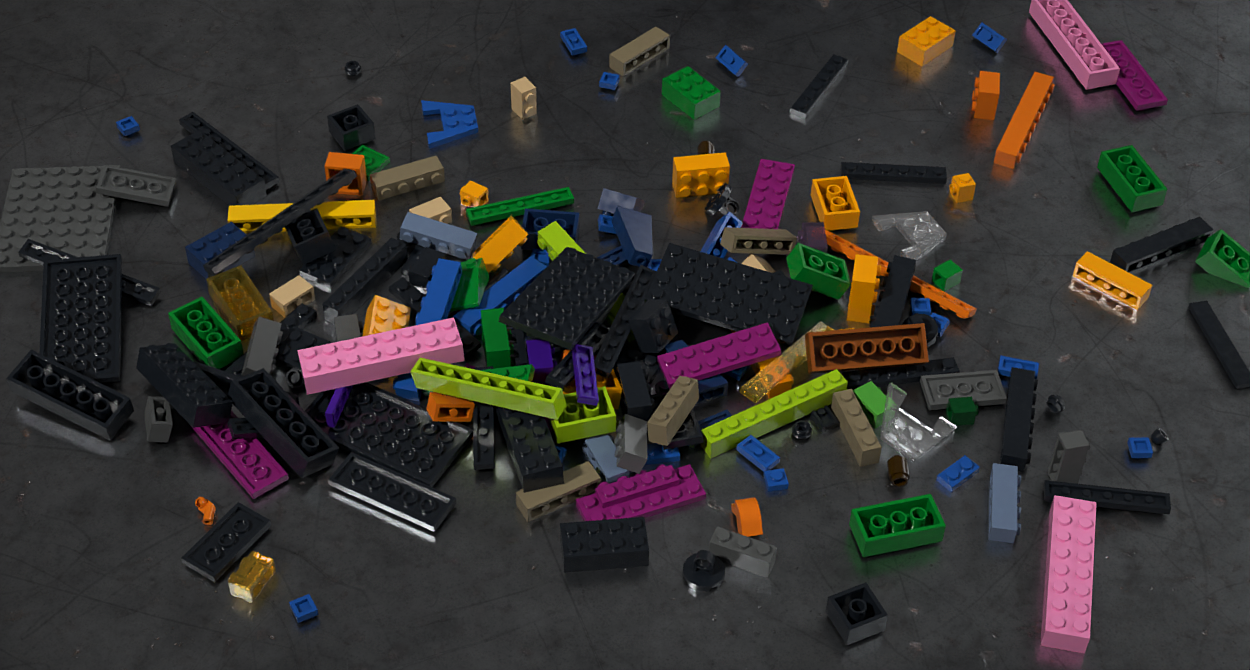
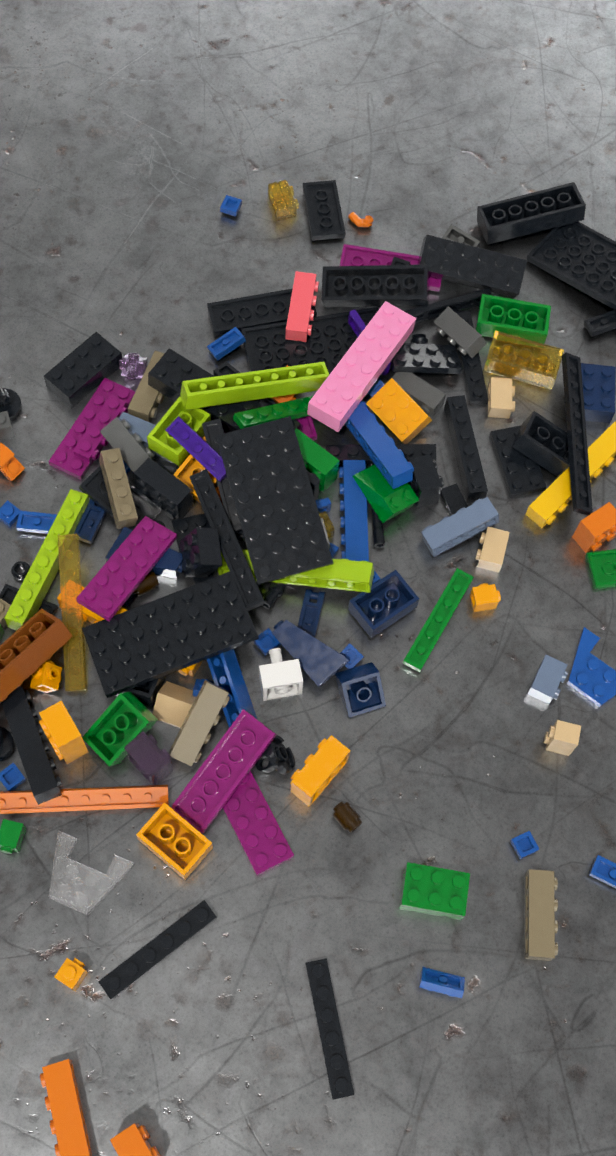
camera: 135 degrees right, 20 degrees up
dark tan brick [370,156,445,201] -> none
light orange slope [472,215,528,273] -> none
none -> clear purple brick [119,352,148,380]
none -> magenta plate [170,709,277,835]
none -> blue plate [207,327,246,361]
none -> white brick [259,648,303,701]
none -> coral brick [285,271,319,342]
none -> sand blue brick [528,655,568,704]

